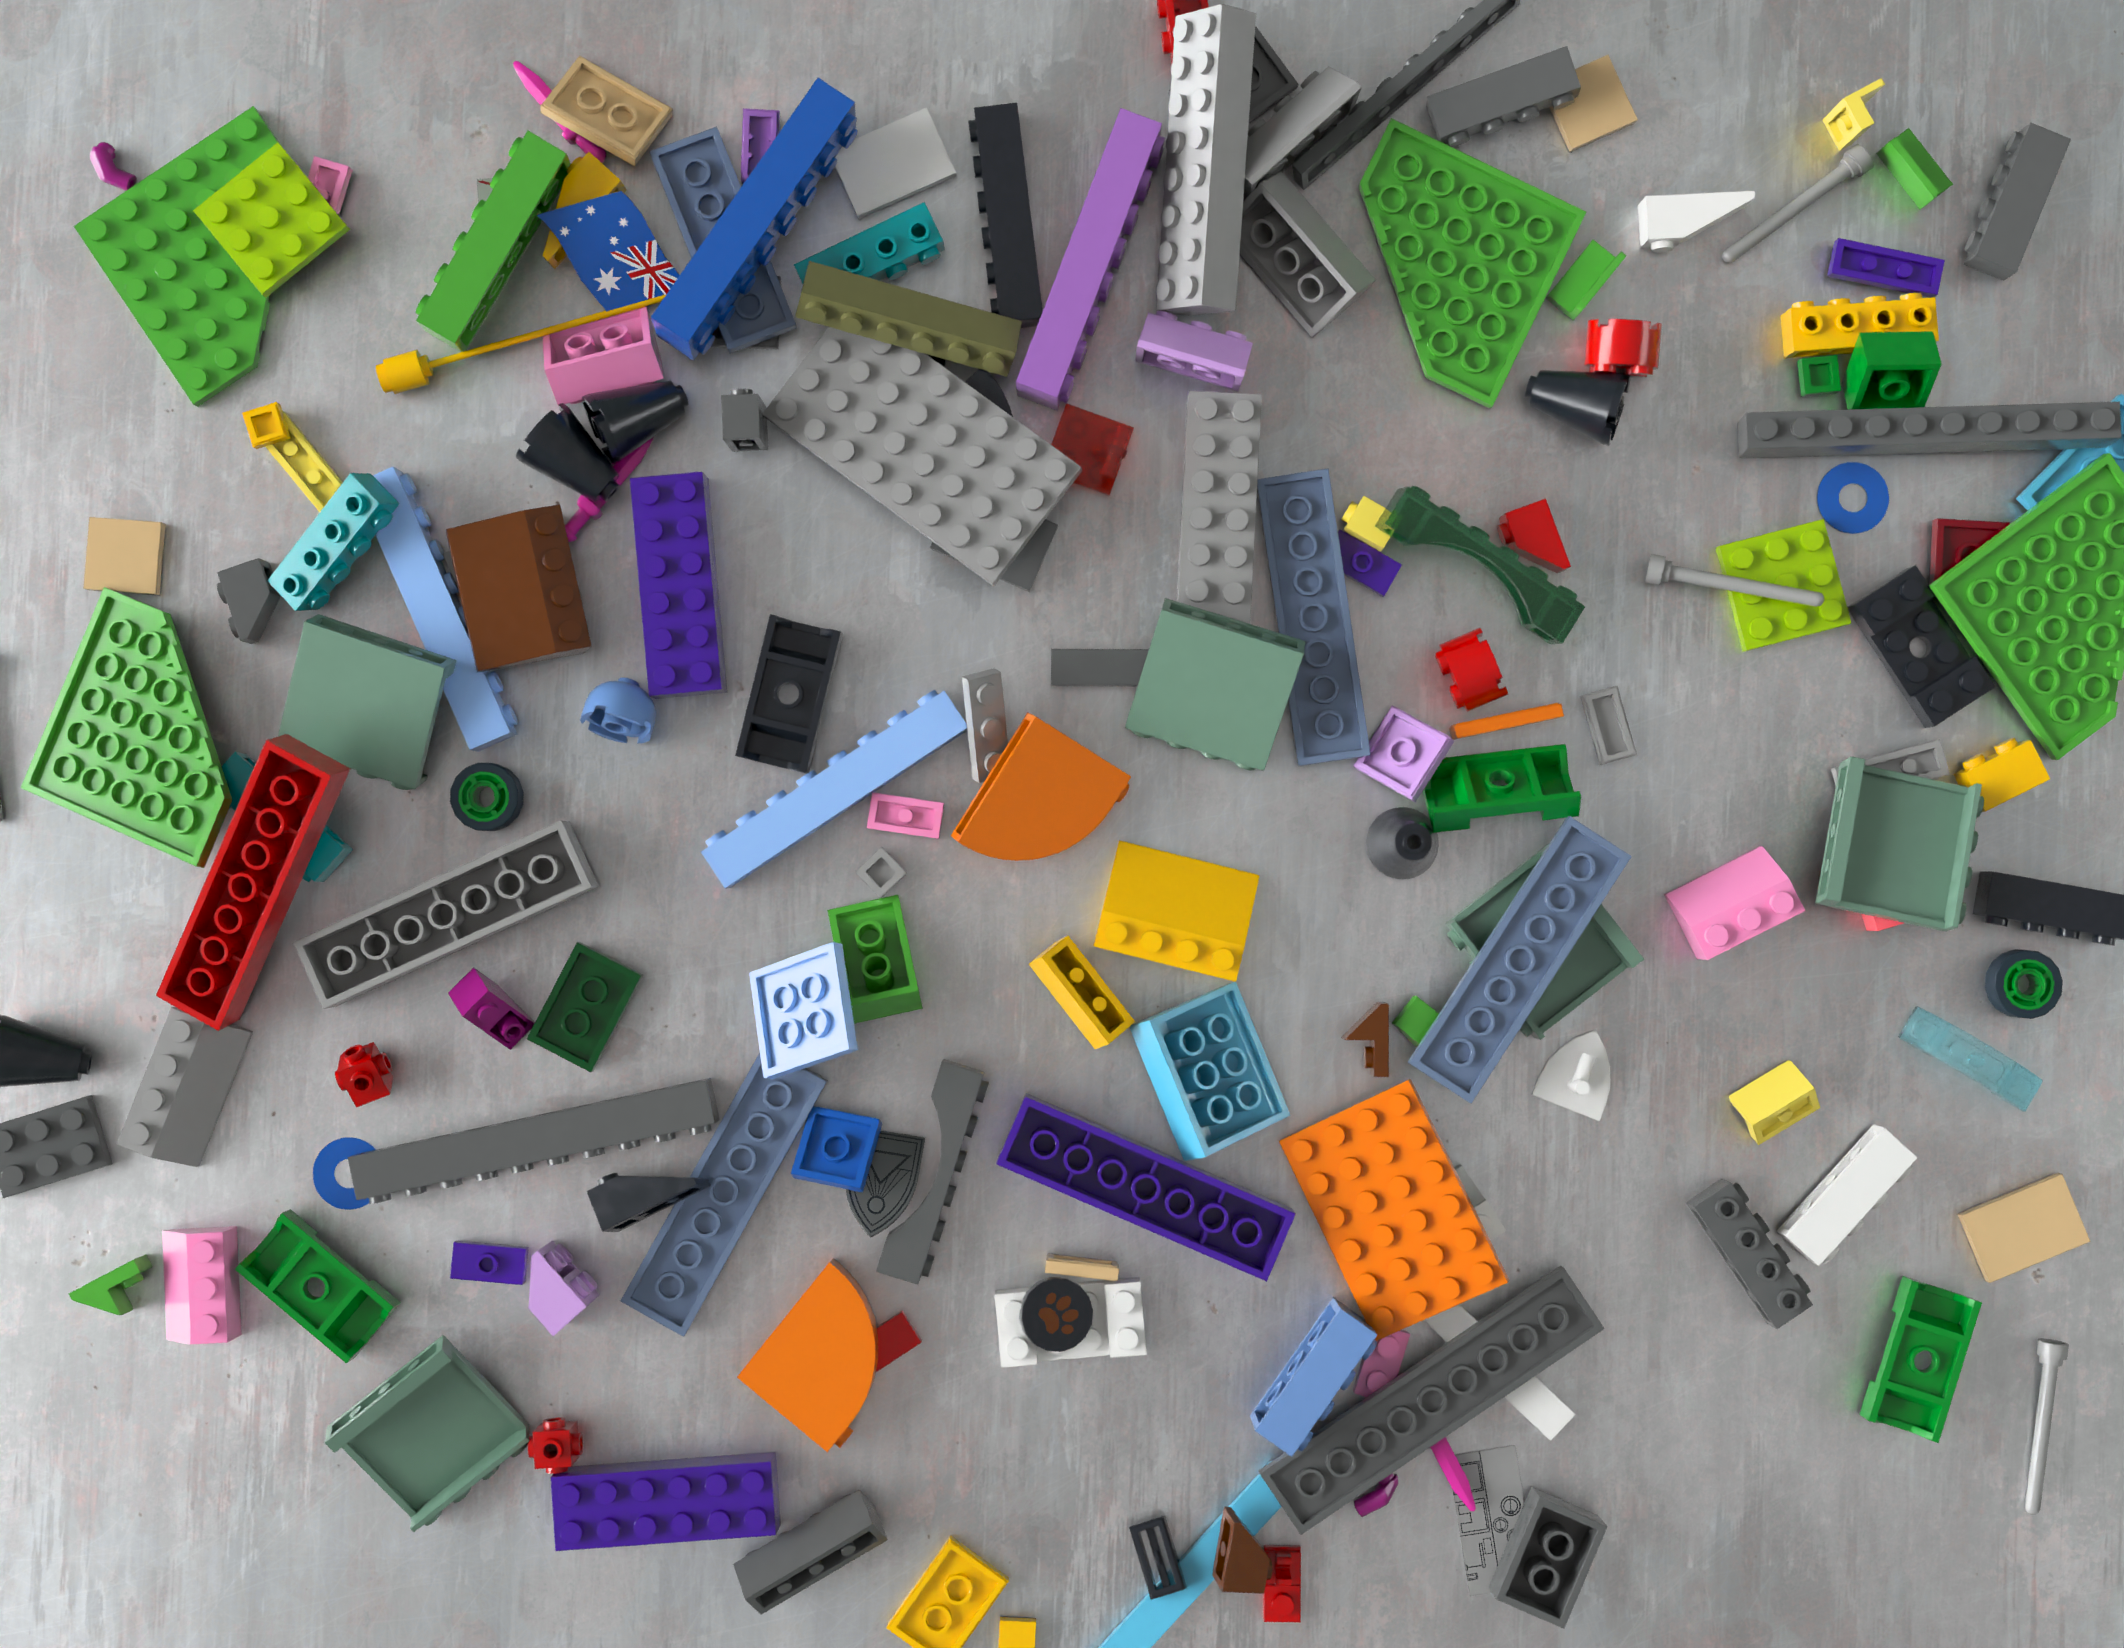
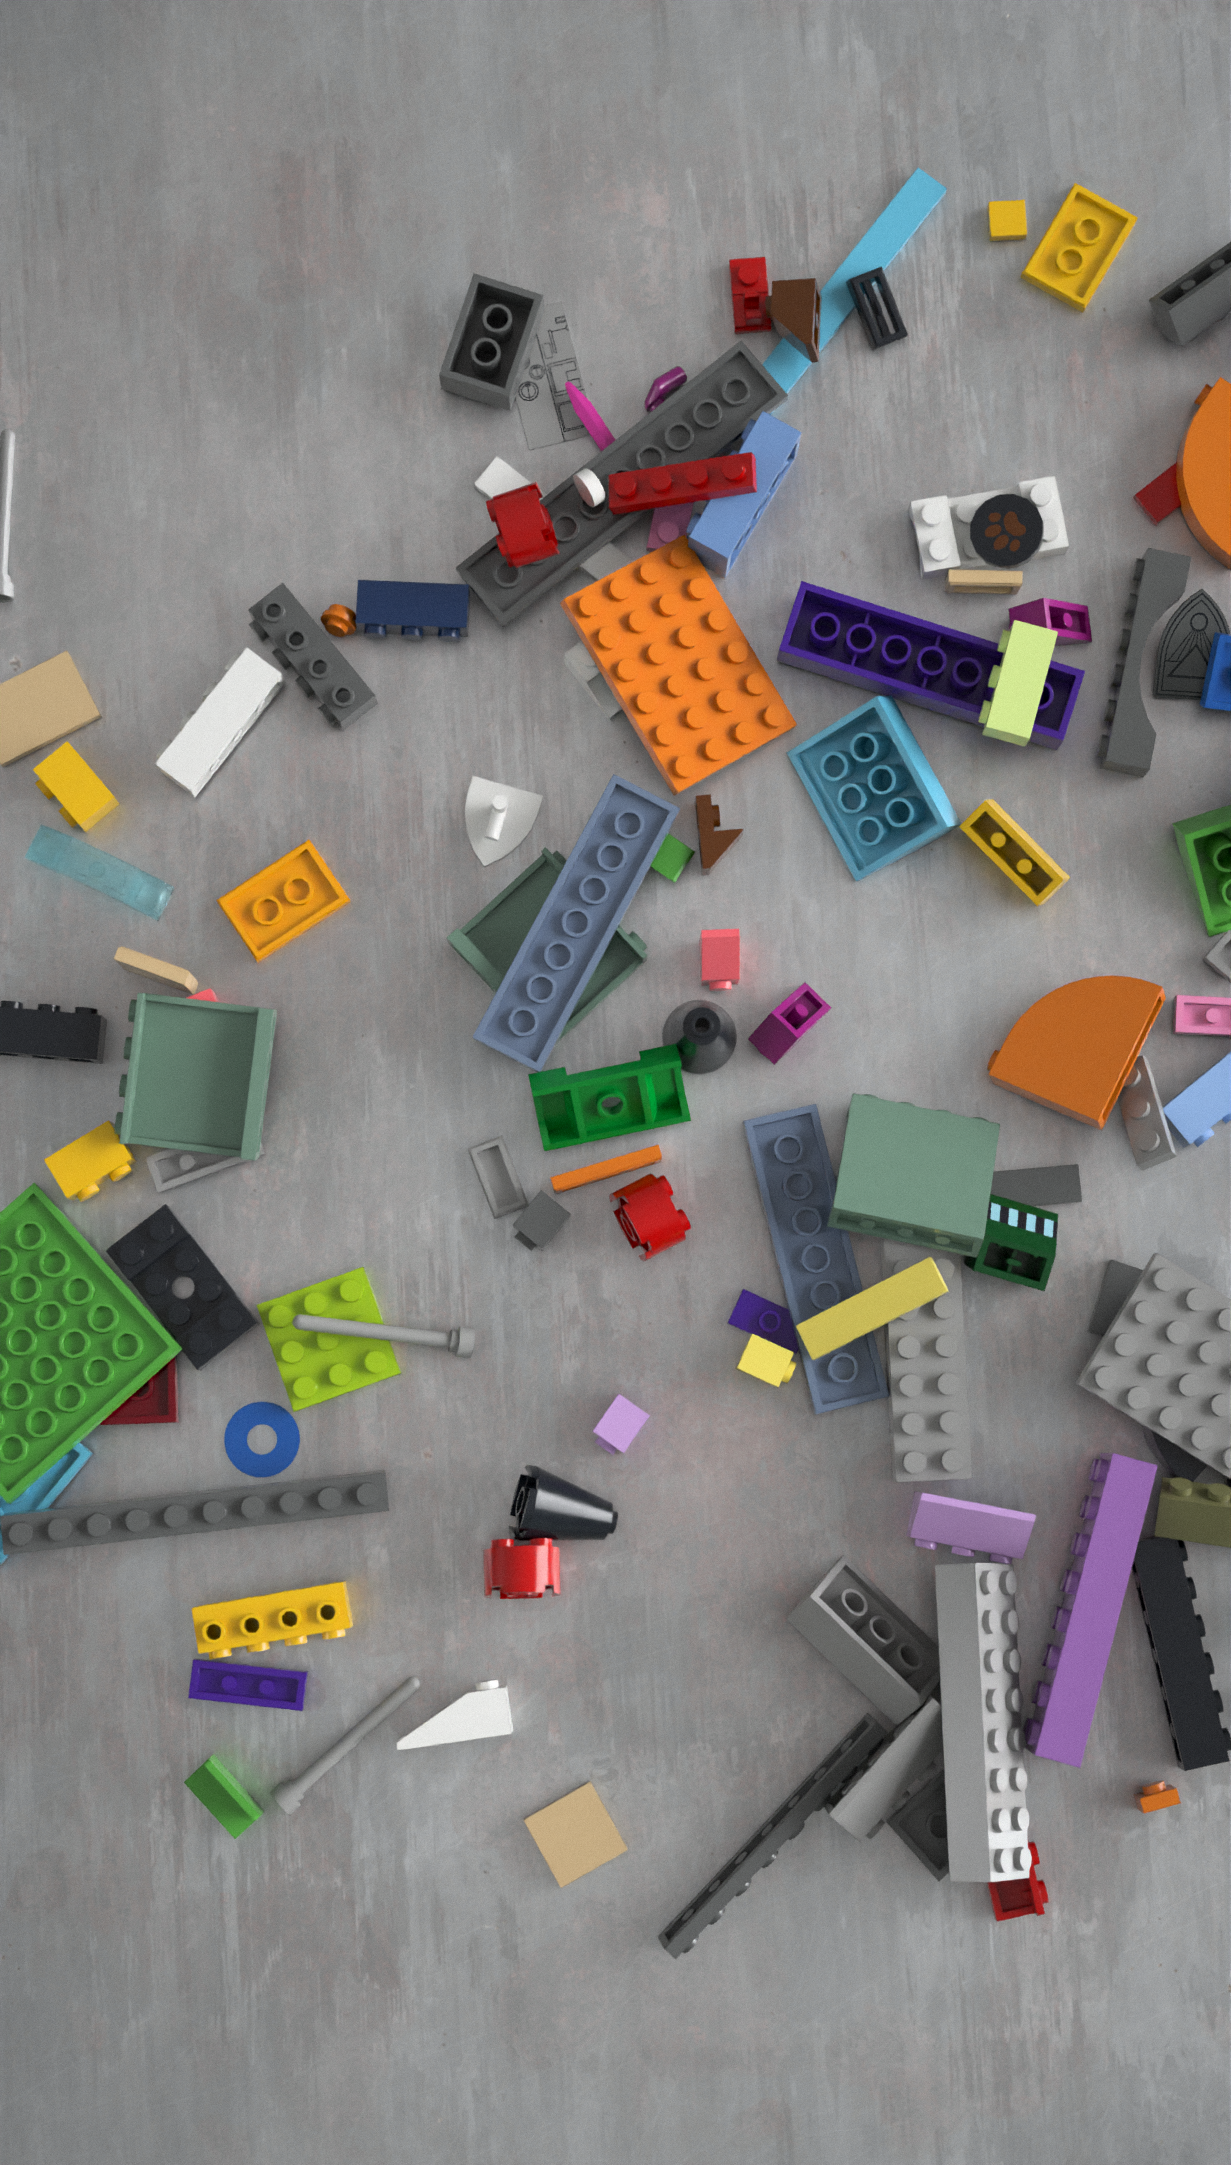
camera: 170 degrees right, 5 degrees down
clear red plate [1051,404,1134,496] -> none
yellow slope [1093,840,1260,982] -> none
lavender tile [1354,705,1454,802] -> none
bright green plate [1358,118,1586,409] -> none
clear green arch [1375,486,1585,644] -> none
dark grey brick [1426,46,1581,147] -> none
red slope [1497,498,1571,573] -> none
bright green panel [1546,240,1627,321] -> none
bright pink slope [1664,846,1805,960] -> none
light yellow panel [1729,1060,1820,1145] -> none
green plate [1797,355,1841,397] -> none
light yellow panel [1822,78,1885,151] -> none
green brick [1842,332,1942,410] -> none
green piece [1859,1276,1982,1443] -> none
dark grey brick [1964,123,2071,281] -> none
wheel [1985,949,2063,1019] -> none
none -> yellow brick [33,741,120,832]
none -> tan tile [114,946,199,995]
none -> light orange tile [216,840,351,963]
none -> orange plate [320,604,357,637]
none -> dark blue brick [356,580,470,642]
none -> red brick [486,482,559,568]
none -> dark grey brick [513,1190,571,1251]
none -> white tile [573,468,605,507]
none -> lavender brick [593,1394,650,1455]
none -> red plate [608,452,757,515]
none -> coral slope [699,929,740,991]
none -> magenta slope [748,982,831,1065]
none -> light yellow tile [796,1257,949,1360]
none -> dark green slope [964,1194,1059,1292]
none -> yellowish green brick [978,620,1058,746]
none -> magenta slope [1008,598,1092,647]
none -> orange plate [1133,1780,1181,1814]

